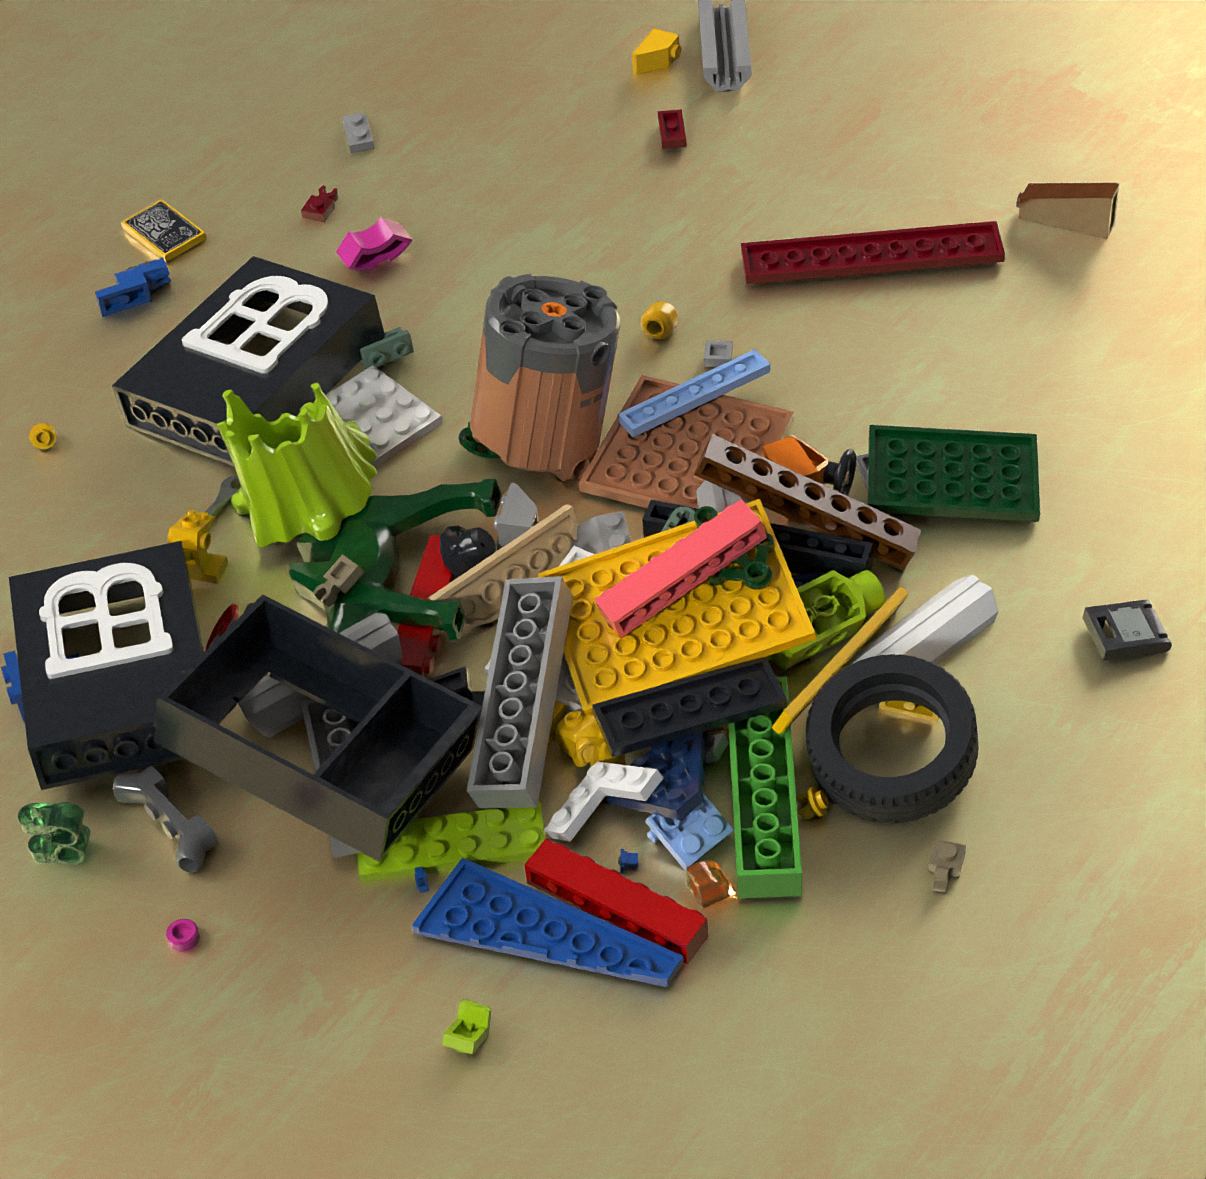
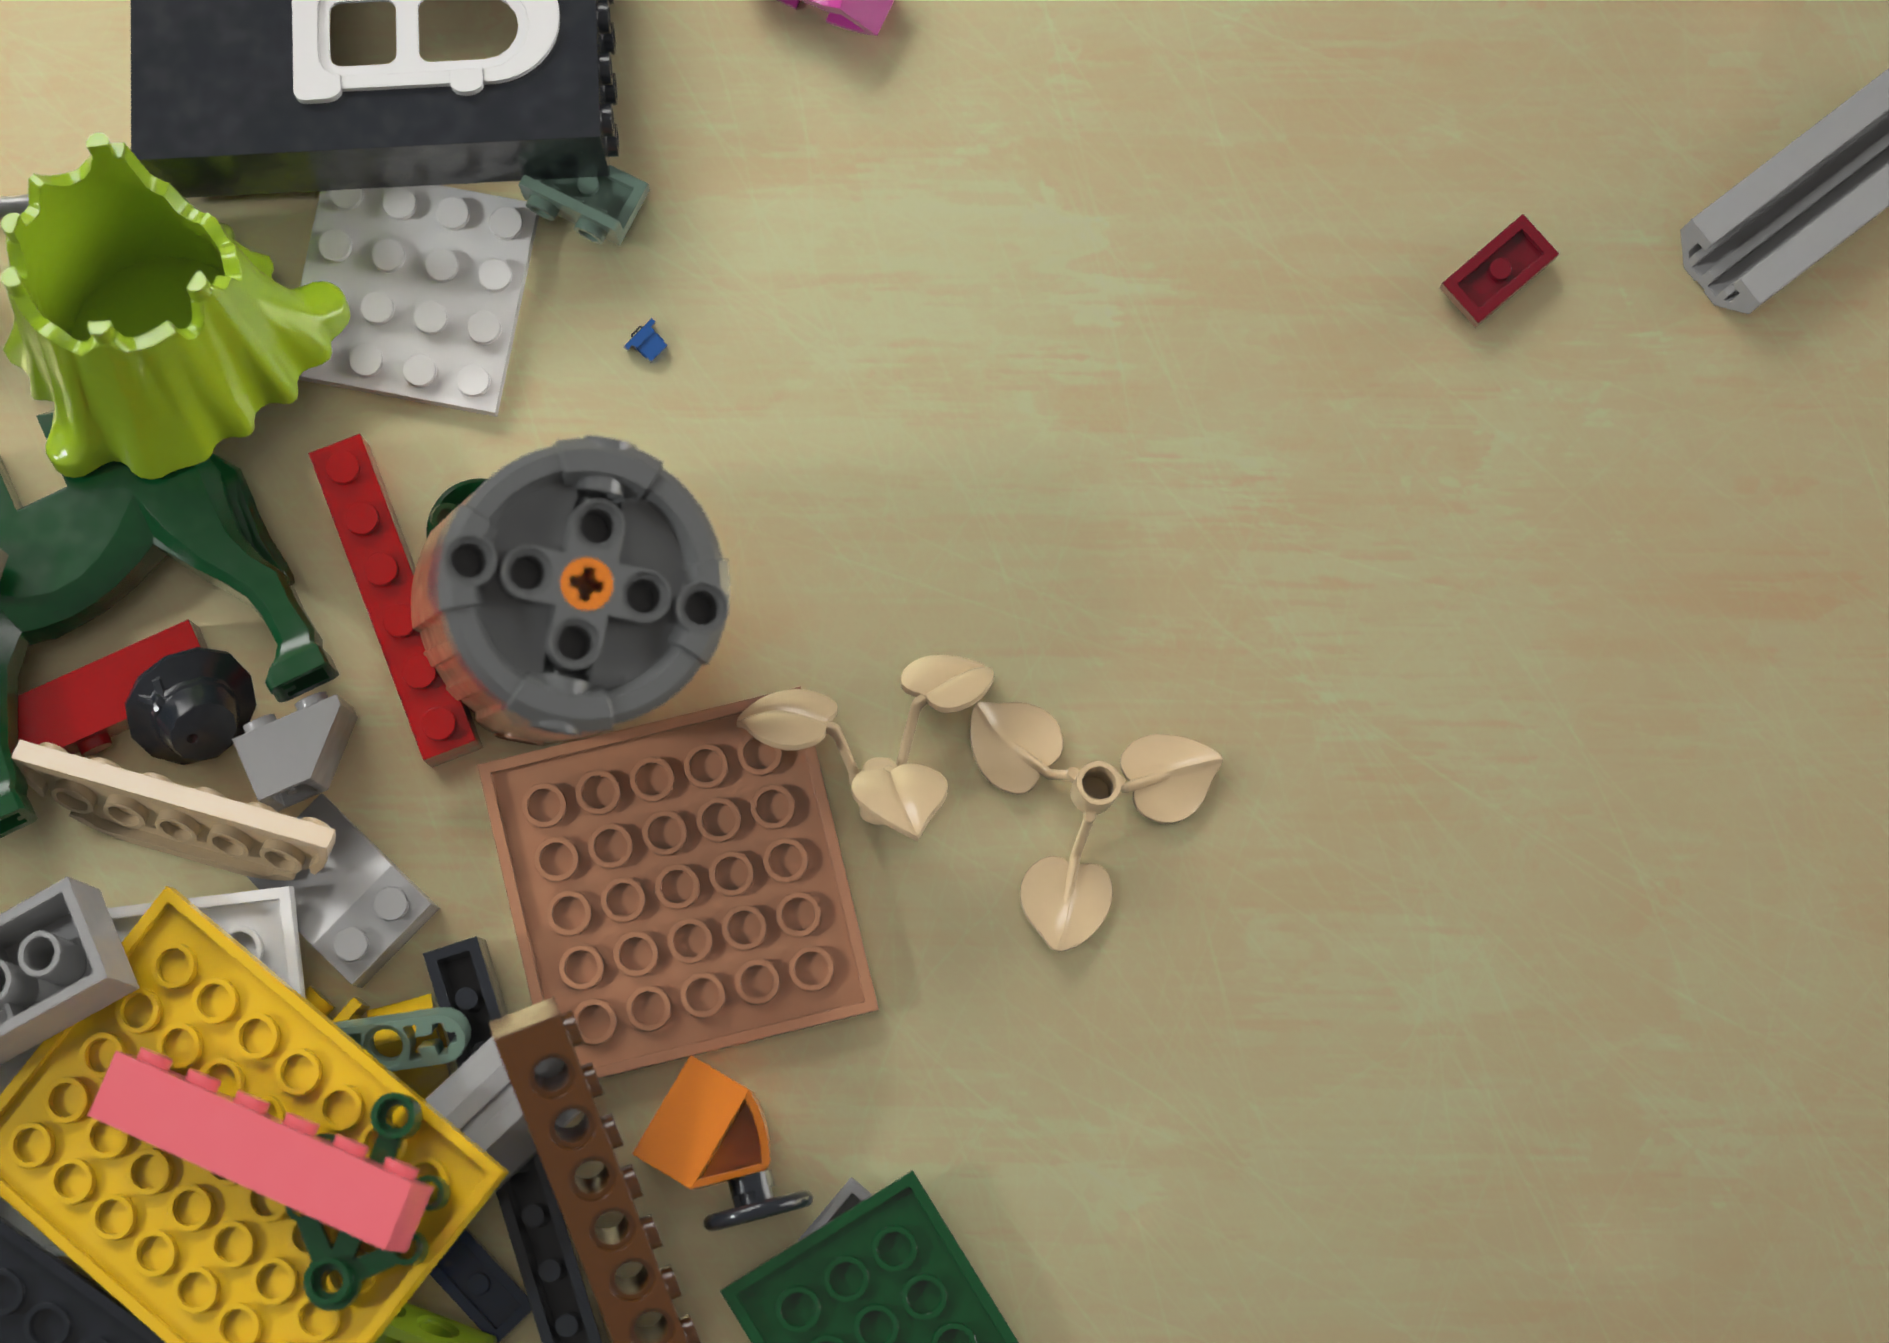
camera: 50 degrees right, 35 degrees up
light blue plate [618,349,770,437] -> none
yellow slope [632,28,682,75] -> none
yellow head [641,301,679,340] -> none
light grey plate [704,341,733,367] -> none
dark red plate [741,221,1005,284] -> none
slope [1016,183,1119,239] -> none
none -> red brick [308,433,483,768]
none -> blue piece [624,318,667,363]
none -> tan plant [736,655,994,841]
none -> tan plant [970,702,1223,952]

